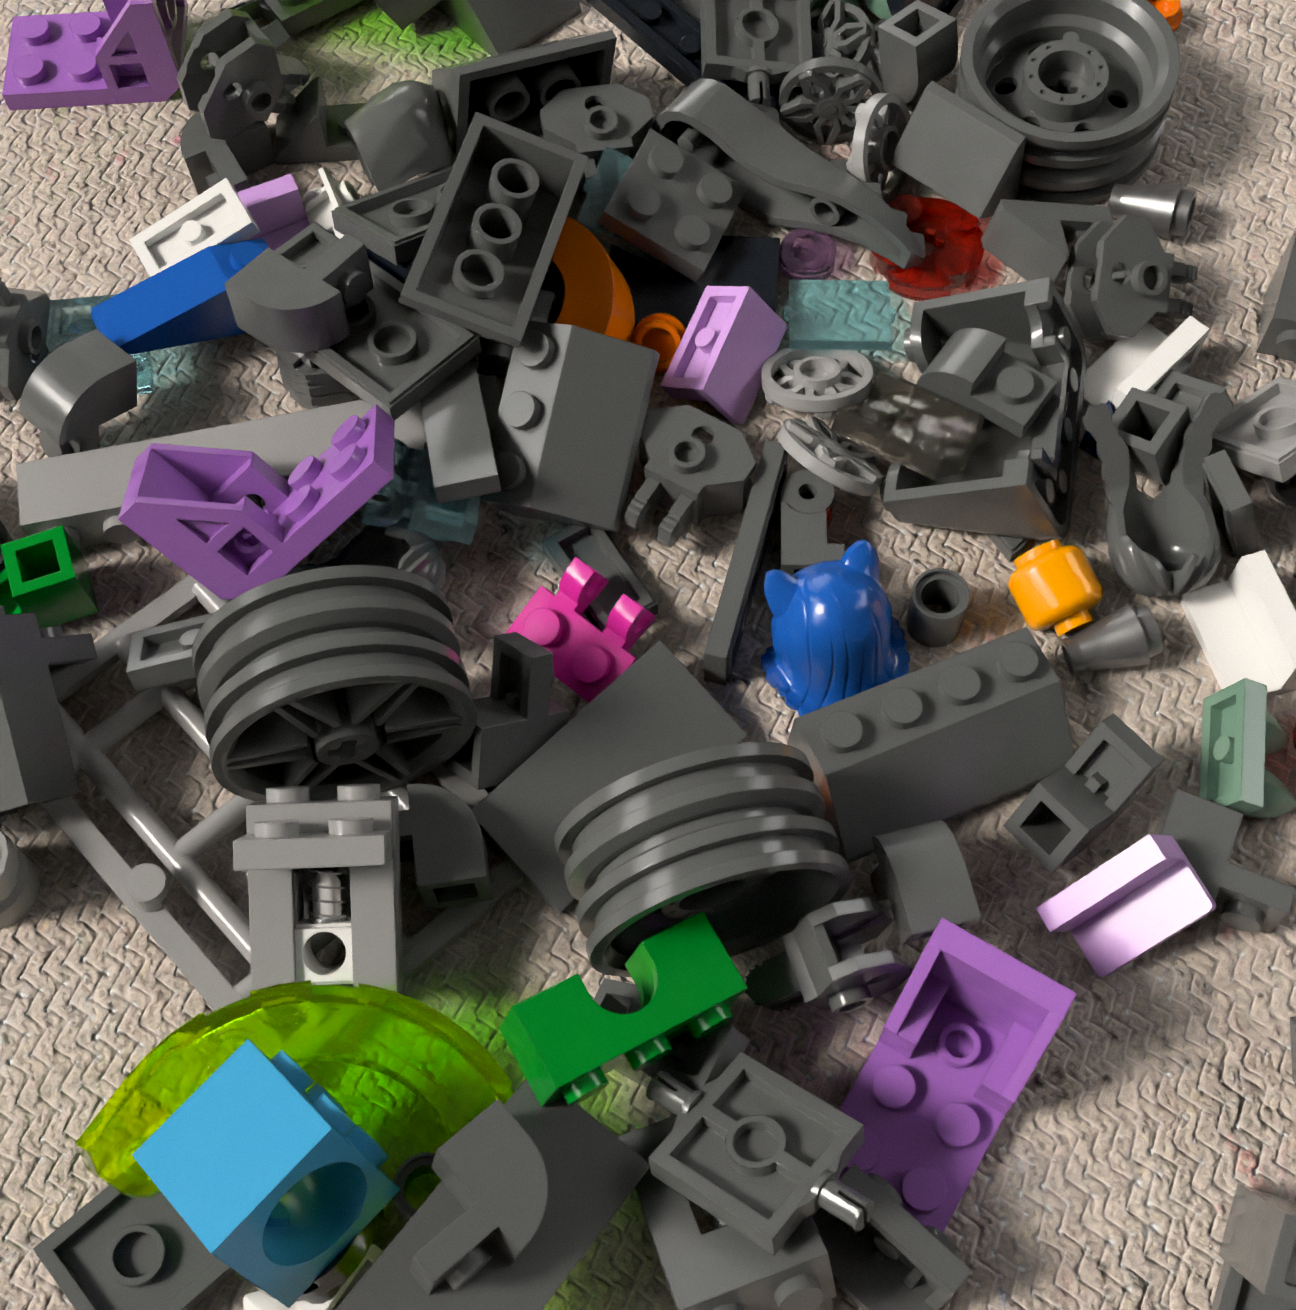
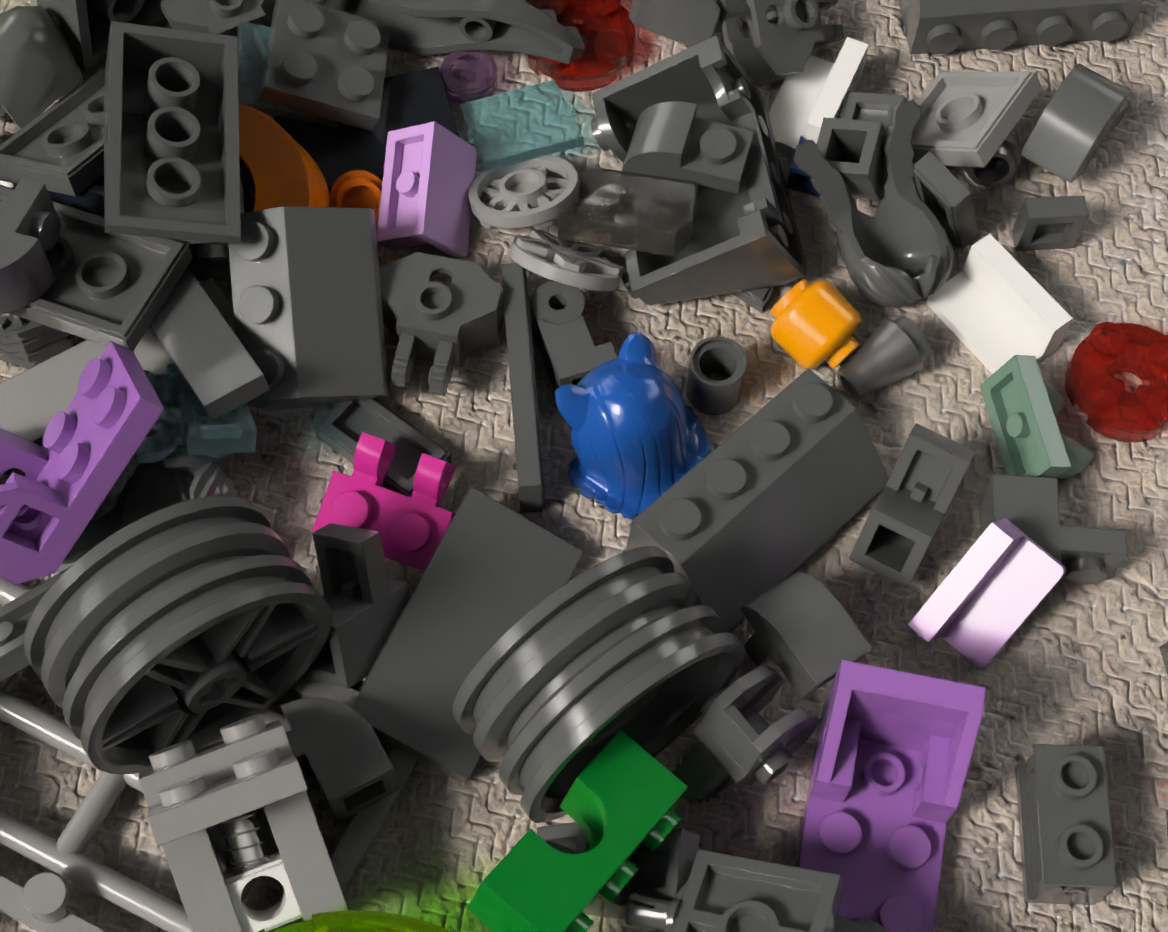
camera: 25 degrees left, 0 degrees up
none -> dark grey hinge [1015,744,1117,905]

